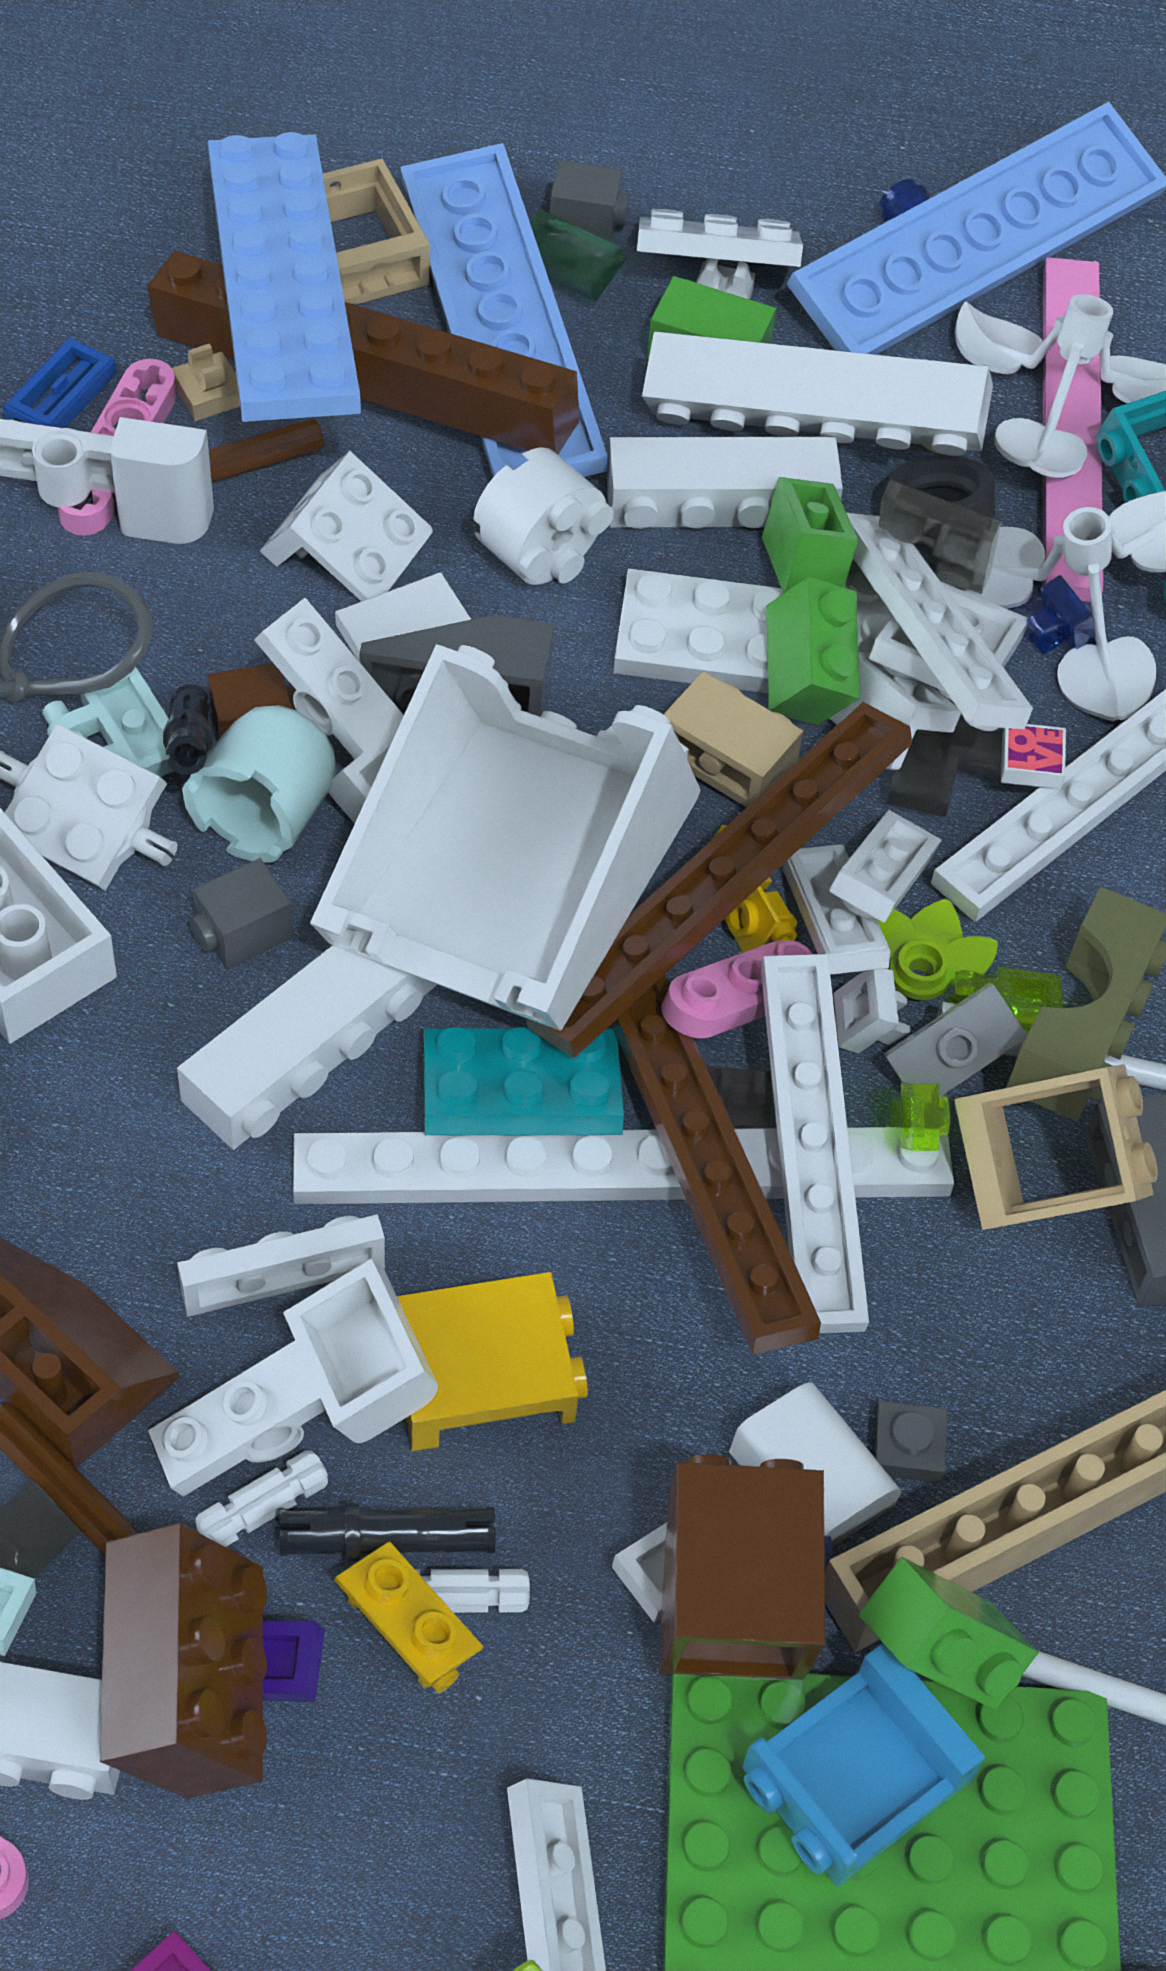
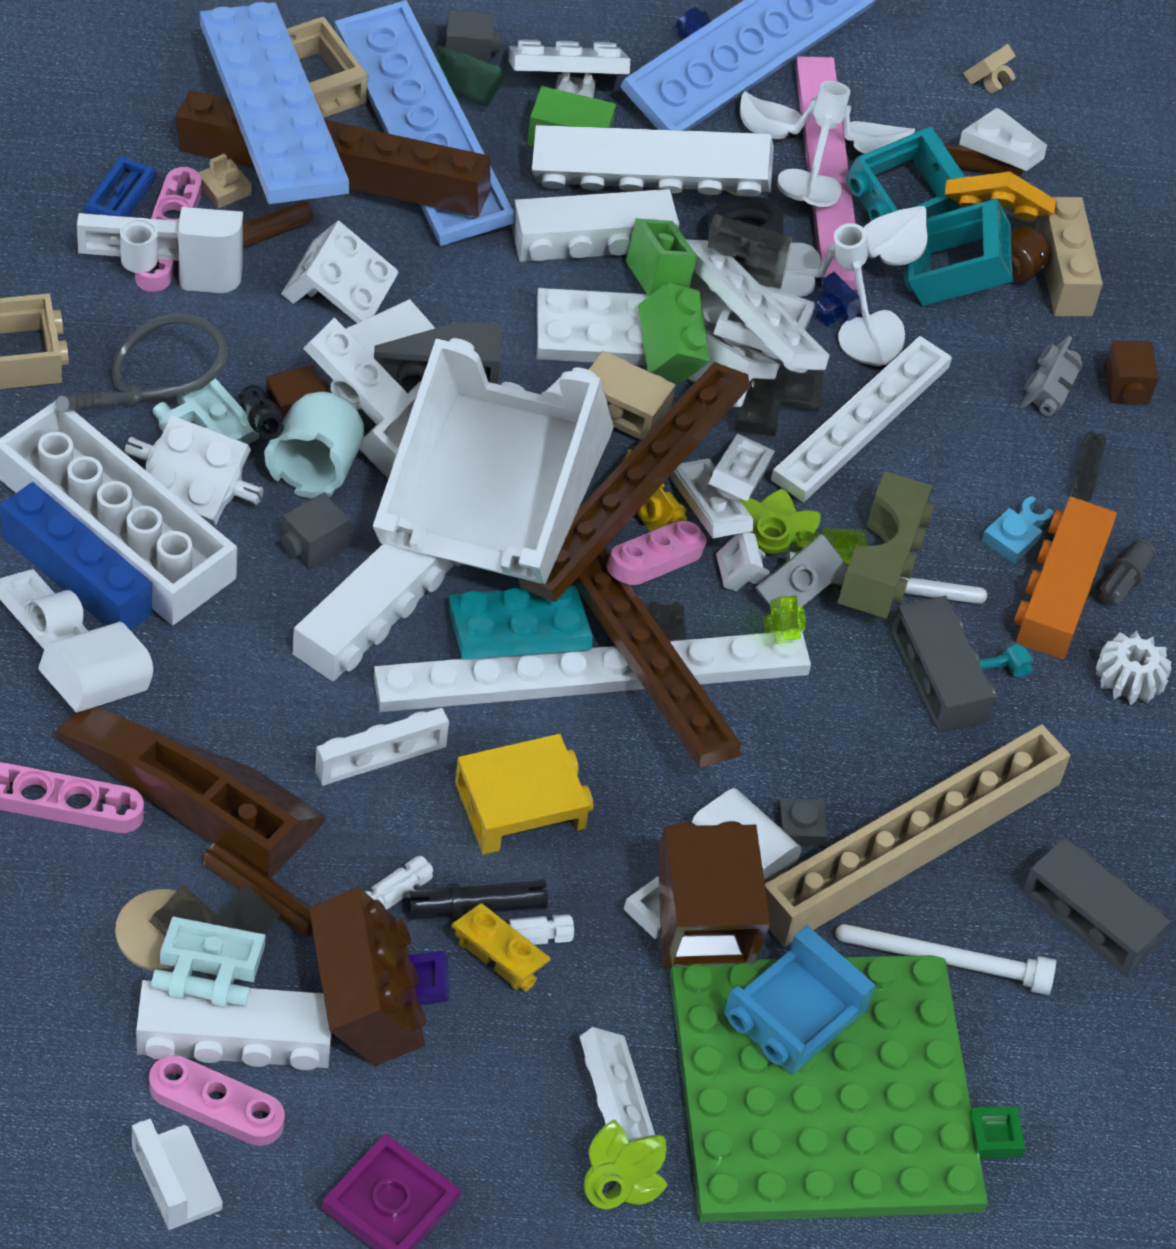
camera: 10 degrees left, 5 degrees down
white plate [148,1258,438,1497] -> none
white brick [474,447,614,585] -> none
white plate [761,954,869,1333] -> none
bright green brick [858,1557,1039,1710] -> none
tan window [954,1064,1158,1230] -> none
tile [1001,724,1066,789] -> none

